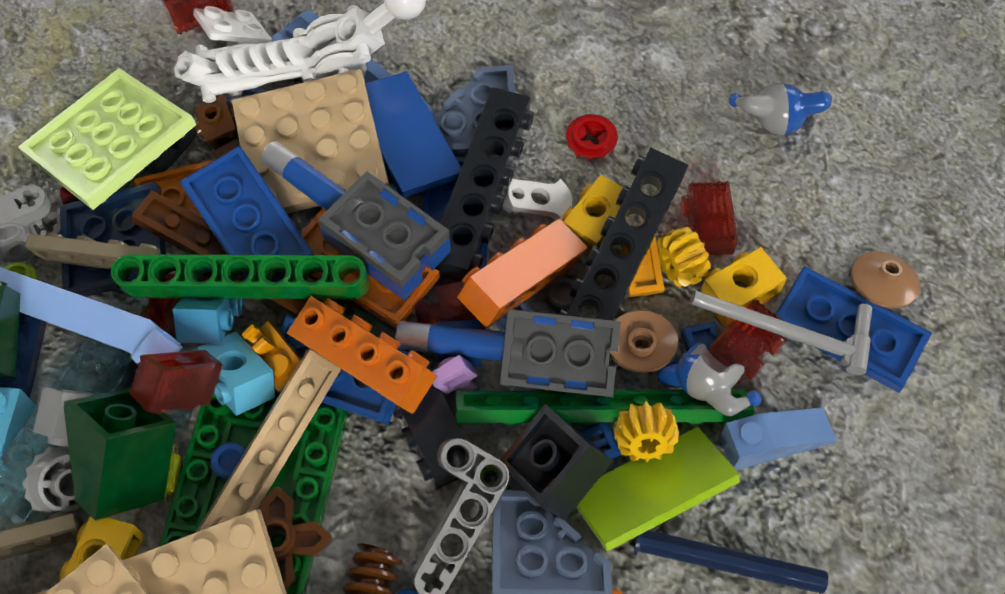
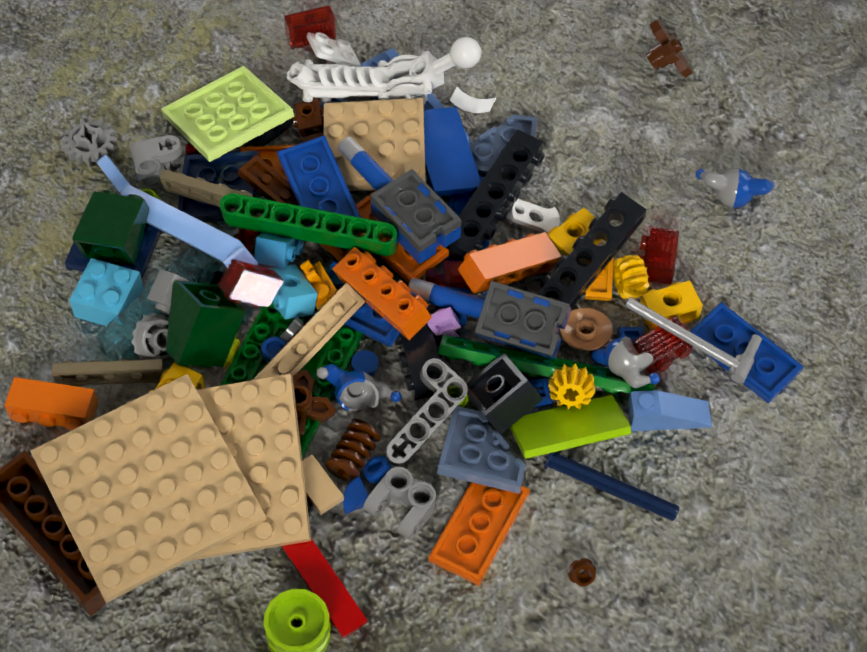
camera: 10 degrees right, 5 degrees down
red gear [566,114,618,161] -> none
medium nougat dish [851,251,920,309] -> none
none -> dark grey tile [280,316,304,342]
none -> light grey piece [317,364,402,411]
none -> blue tile [351,350,378,377]
none -> white sticker [450,87,496,113]

